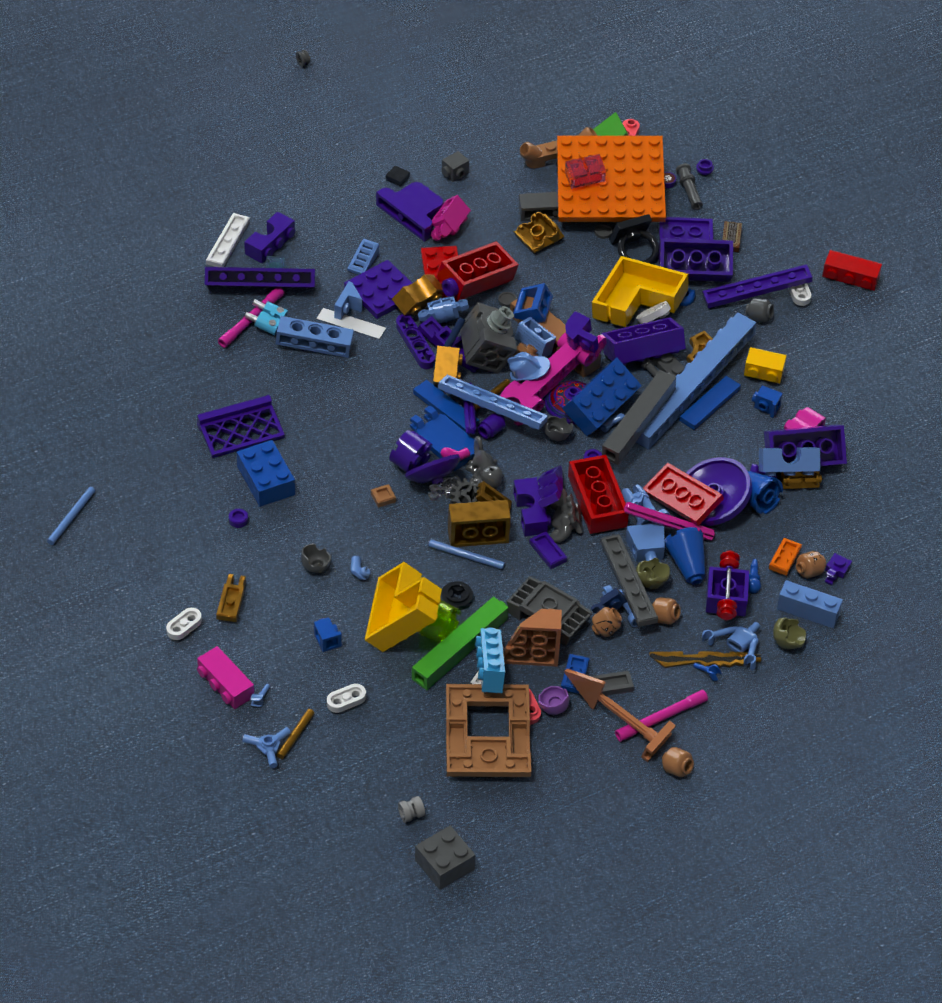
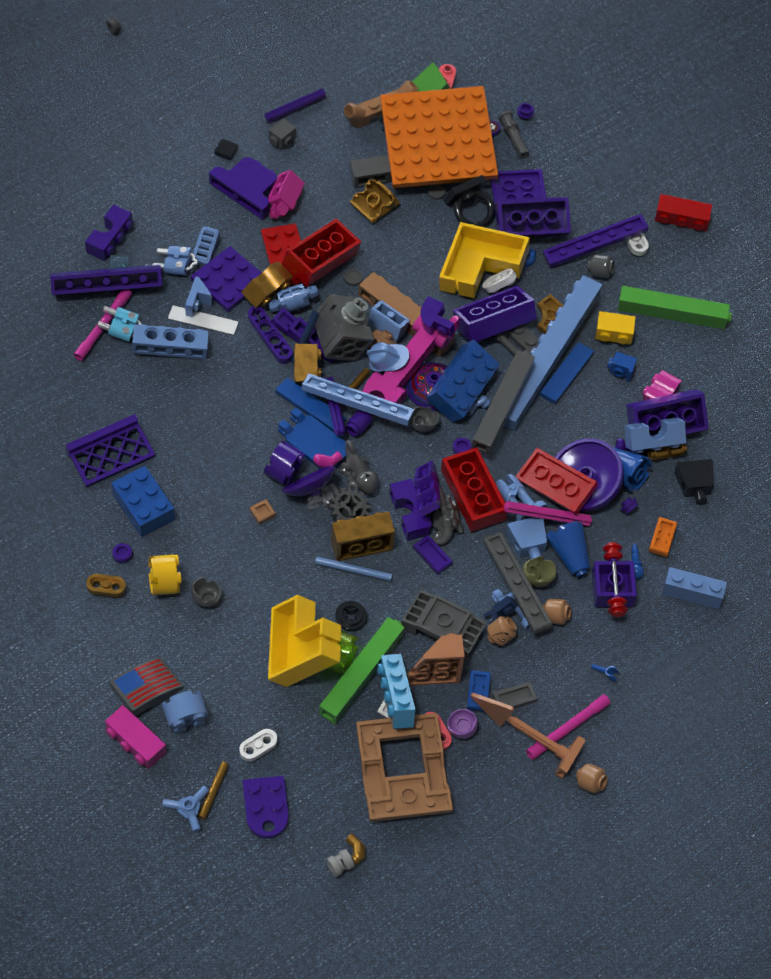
camera: 10 degrees left, 10 degrees up
white plate [166,608,202,640] -> none
white tile [206,213,250,267] -> none
pearl gold hinge [216,574,246,622] -> none
medium blue hand [251,684,270,707] -> none
blue brick [314,617,342,652] -> none
medium blue arm [350,556,371,580] -> none
dark grey brick [415,825,476,890] -> none
dark purple tile [442,278,459,297] -> none
pearl gold tile [475,481,512,512] -> none
blue tile [513,283,553,323] -> none
clear pink piece [565,154,606,189] -> none
pearl gold sword [649,651,761,668] -> none
medium blue piece [702,622,760,670] -> none
tile [722,221,742,252] -> none
olive hair [773,617,806,649] -> none
medium nougat head [796,551,826,579] -> none
dark purple plate [825,553,852,585] -> none
none -> pearl gold plate [86,574,126,597]
none -> slope [109,657,184,717]
none -> yellow brick [148,554,181,596]
none -> medium blue piece [153,246,198,276]
none -> medium blue brick [162,690,208,734]
none -> dark purple plate [242,775,288,839]
none -> dark purple axle [264,88,326,123]
none -> pearl gold arm [345,833,365,864]
none -> bright green brick [617,286,732,330]
none -> dark purple plate [620,497,638,514]
none -> black torso [674,459,714,504]

